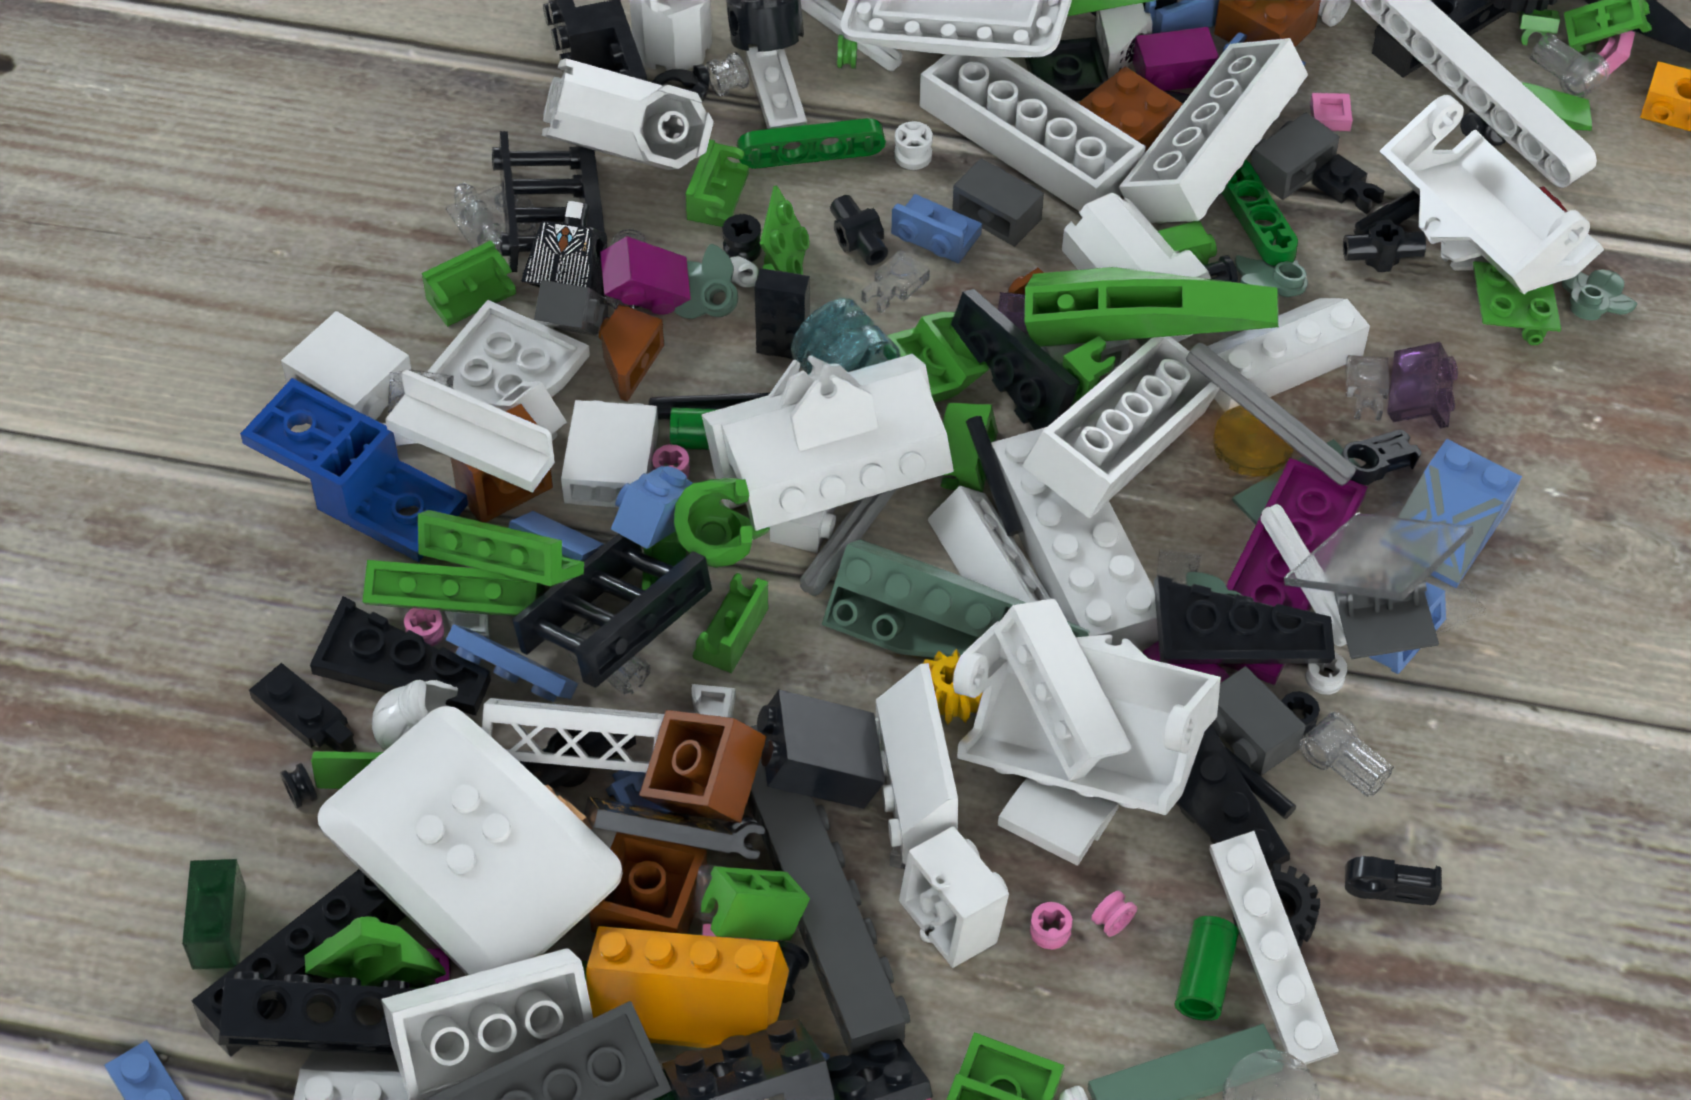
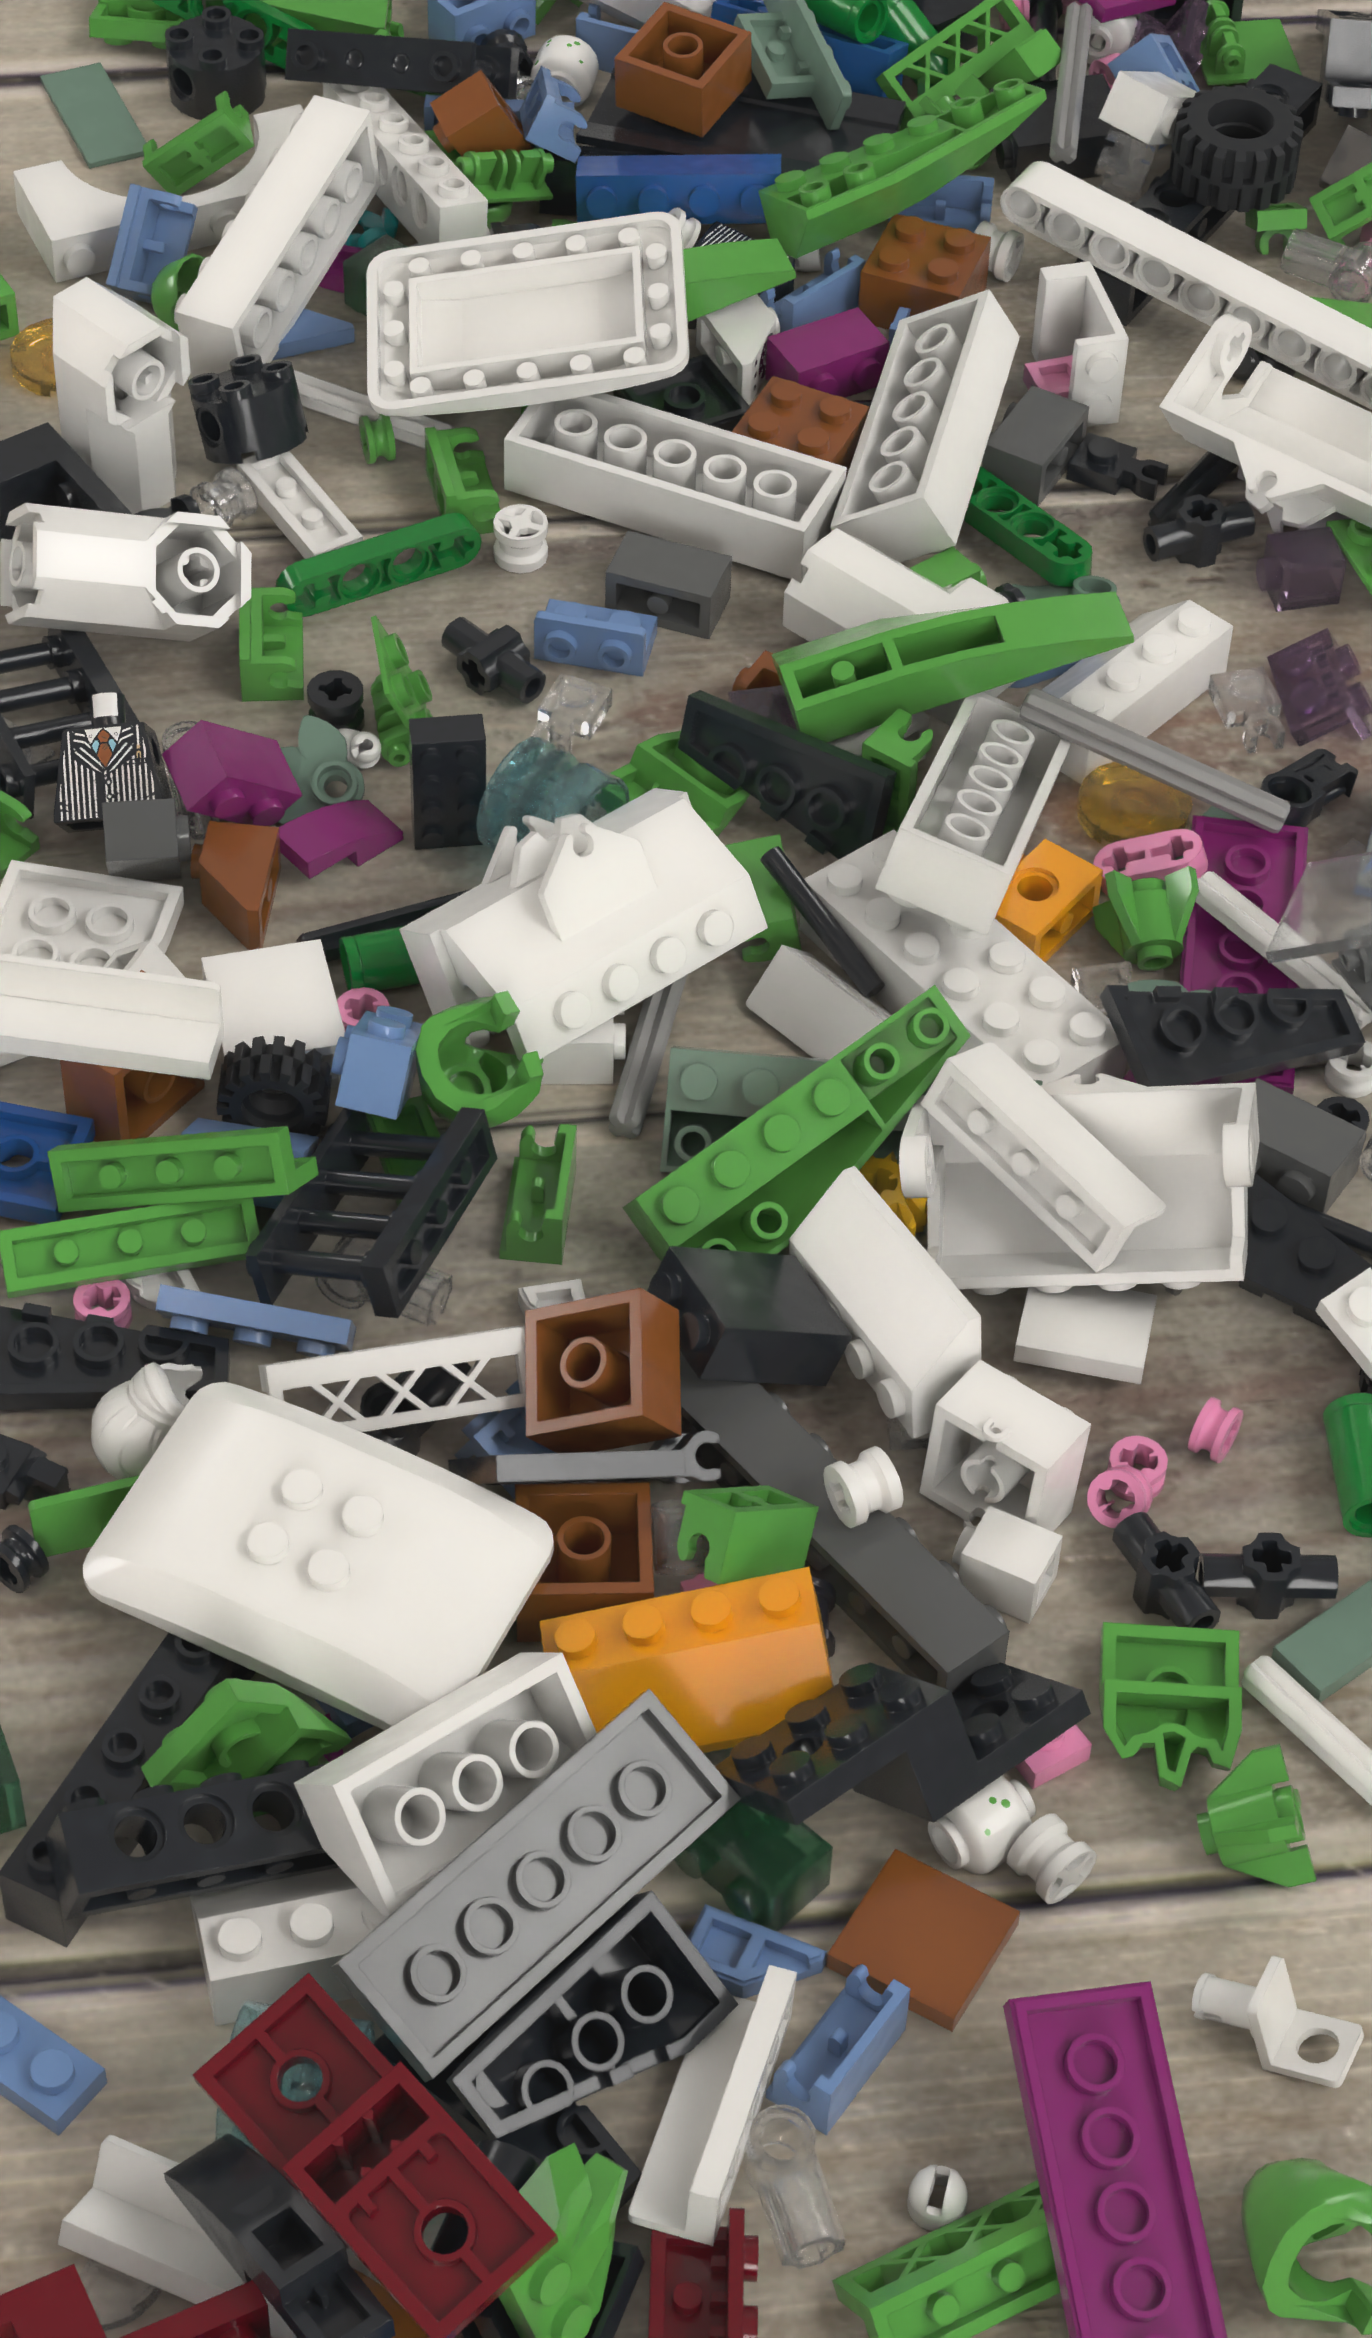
camera: 20 degrees left, 5 degrees down
none -> black tyre [216,1036,332,1136]
none -> magenta slope [279,800,404,879]
none -> bright green hinge [425,427,500,534]
none -> bright green wedge [622,985,971,1261]
none -> white wheel [823,1446,904,1528]
none -> white brick [952,1505,1063,1624]
none -> light orange brick [995,839,1103,963]
none -> white panel [1031,261,1129,427]
none -> bright pink bush [1087,1465,1153,1528]
none -> bright green brick [1092,866,1199,971]
none -> bright pink beam [1093,829,1208,896]
none -> black axle [1112,1512,1221,1629]
none -> black axle [1198,1532,1339,1620]
none -> brick [1256,527,1347,612]

